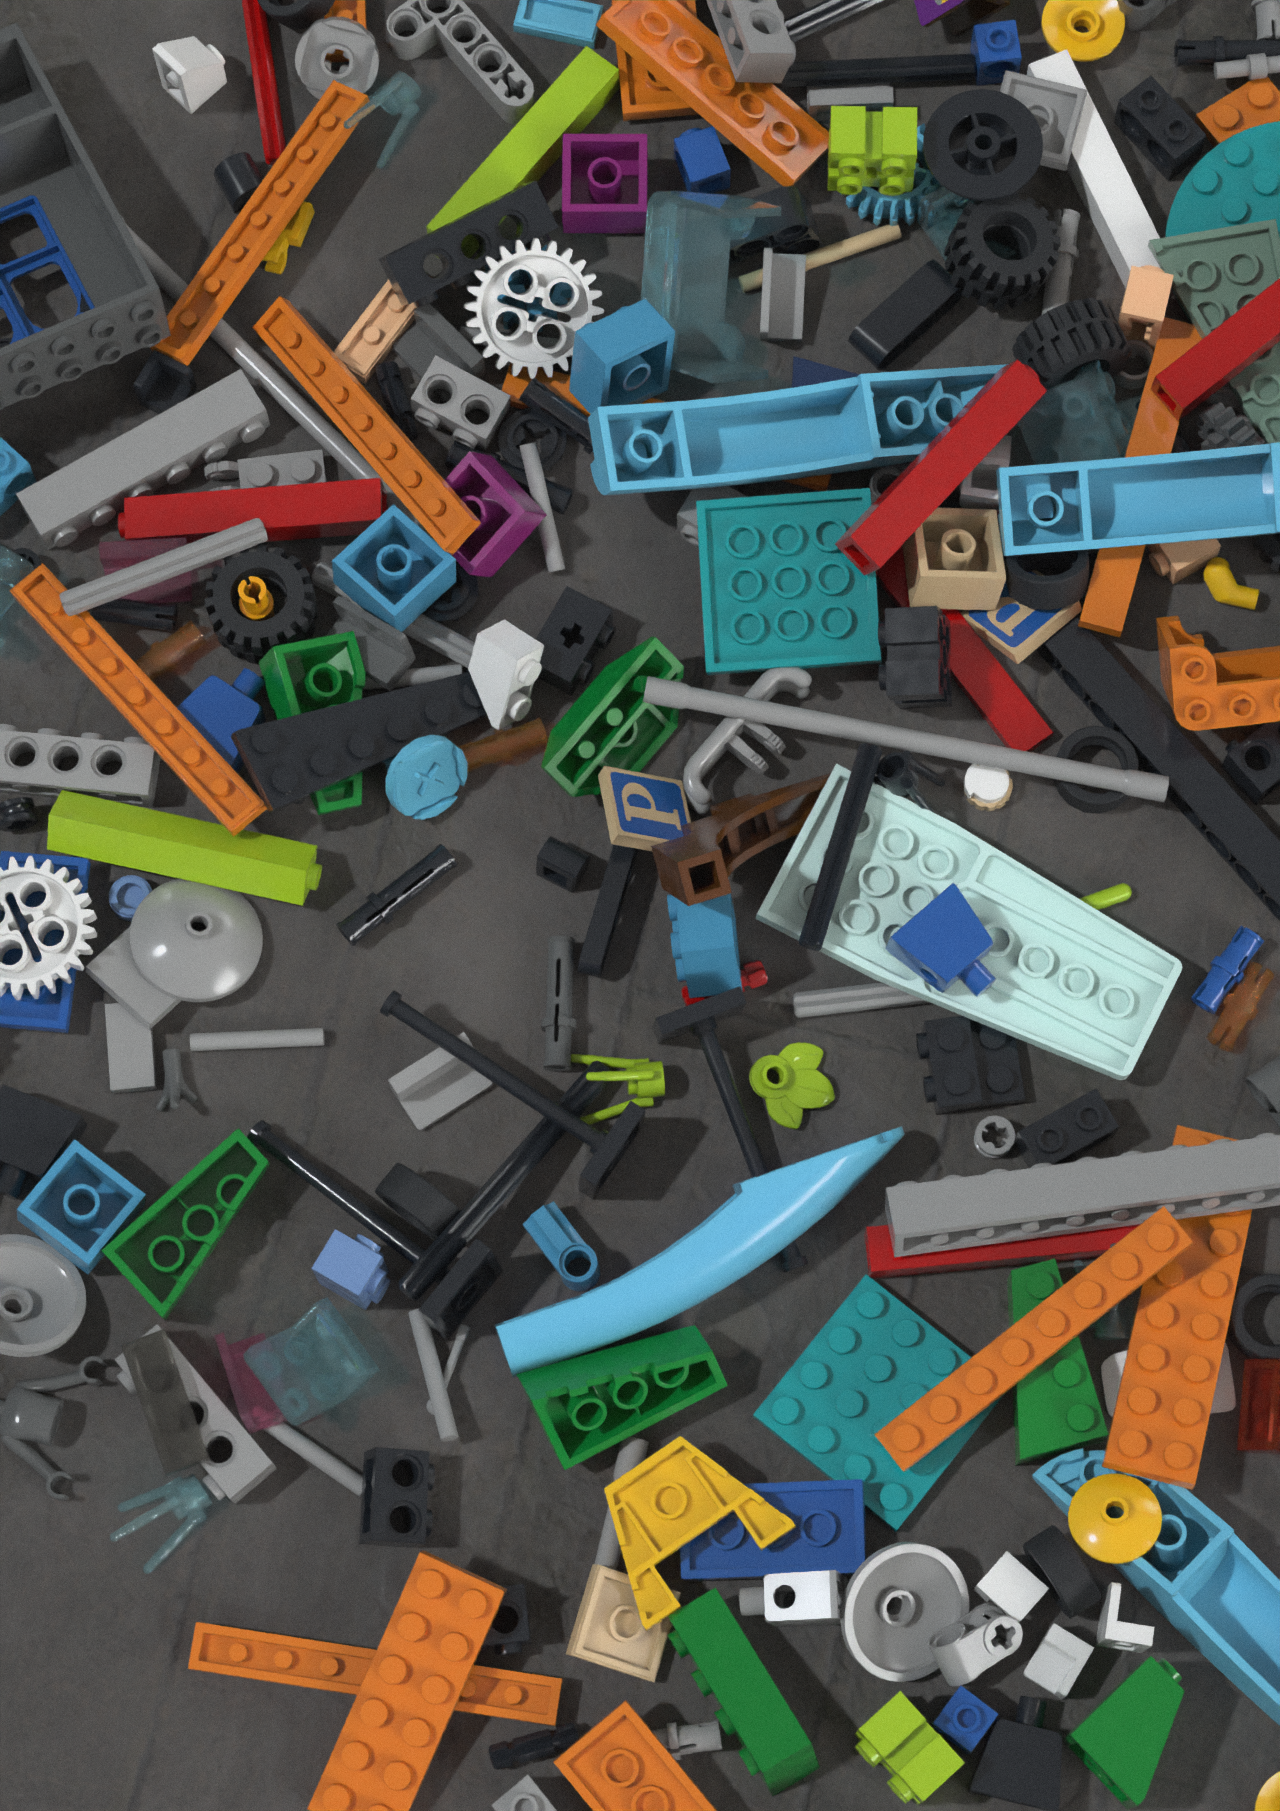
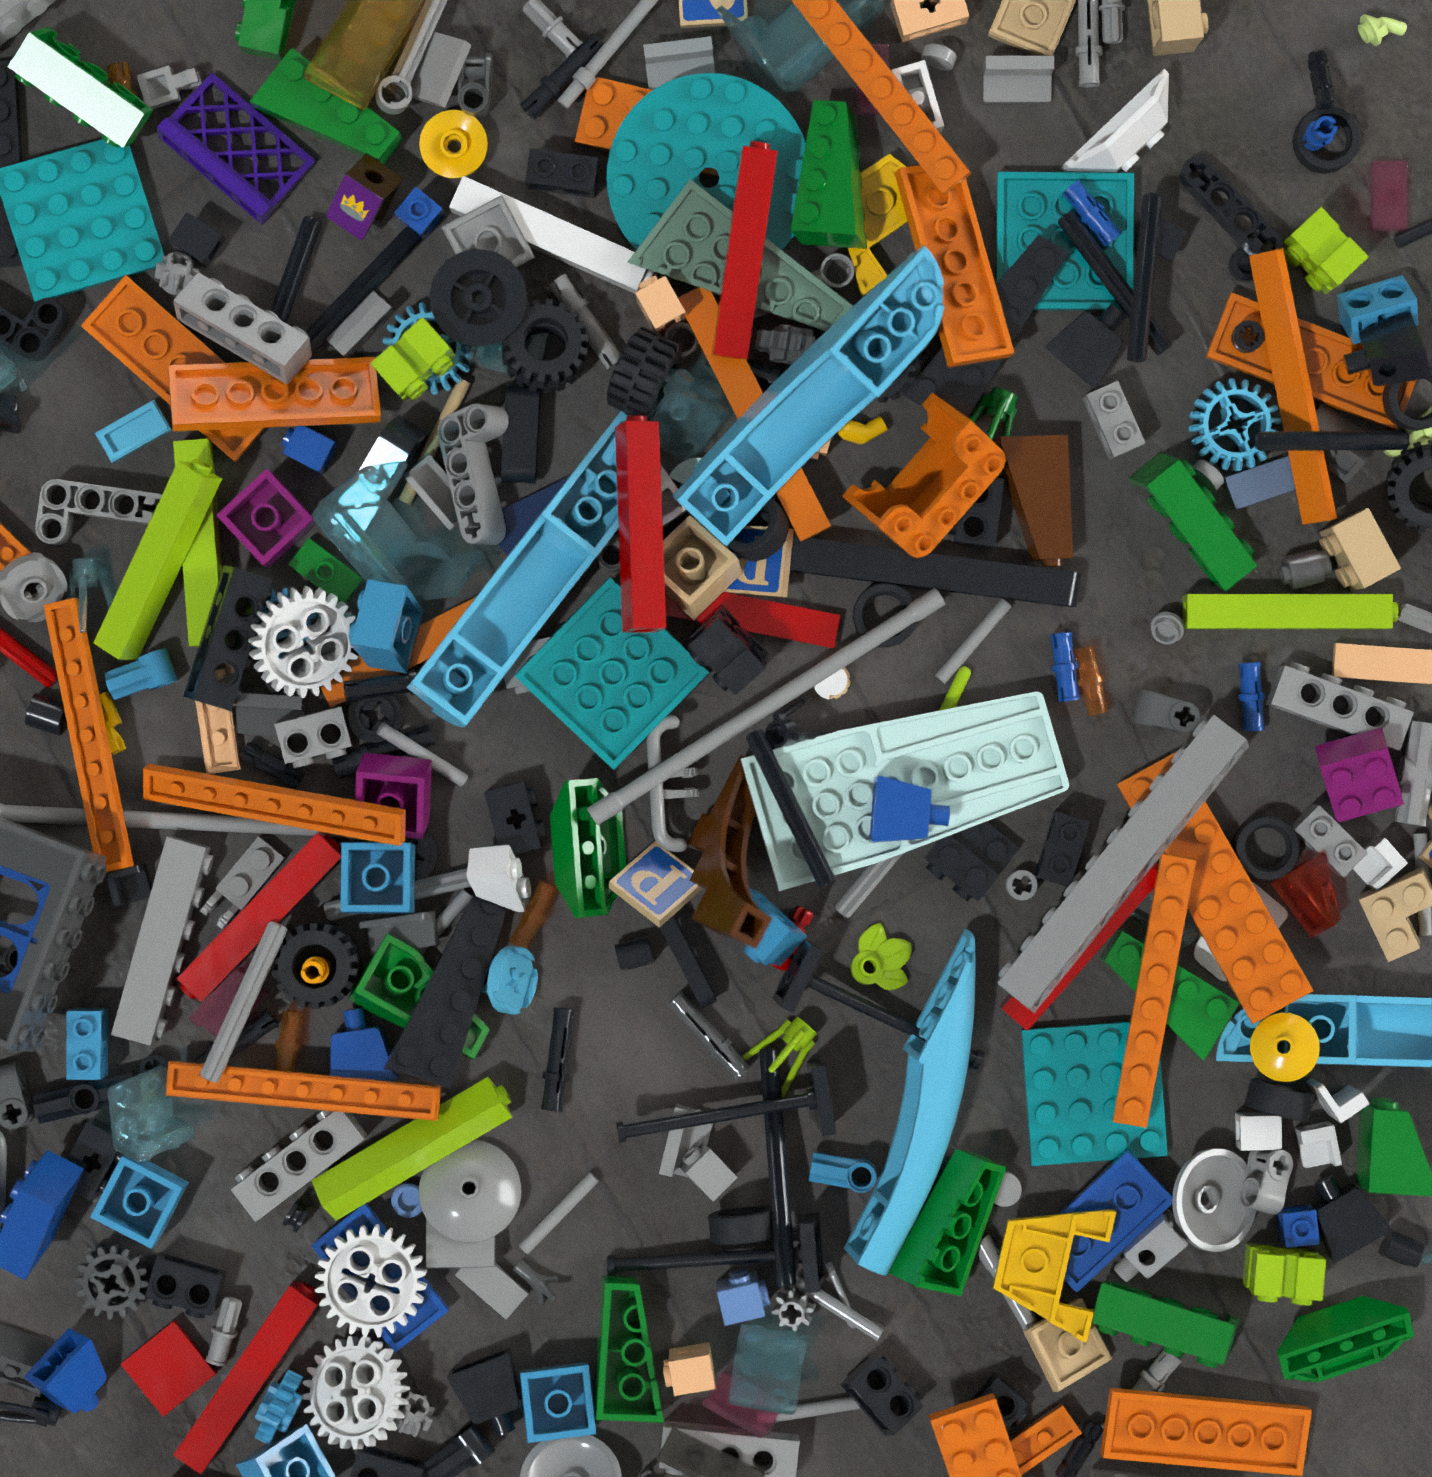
camera: 50 degrees left, 15 degrees up
none -> lime brick [93,459,222,660]
none -> dark azure piece [104,648,178,700]
none -> green plate [288,538,364,604]
none -> light grey beam [437,403,509,545]
none -> light nougat brick [663,1342,715,1396]
none -> light grey brick [679,1143,738,1202]
none -> light grey gear [772,1286,816,1332]
none -> light grey bar [935,598,1011,684]
none -> light grey tile [994,1171,1022,1207]

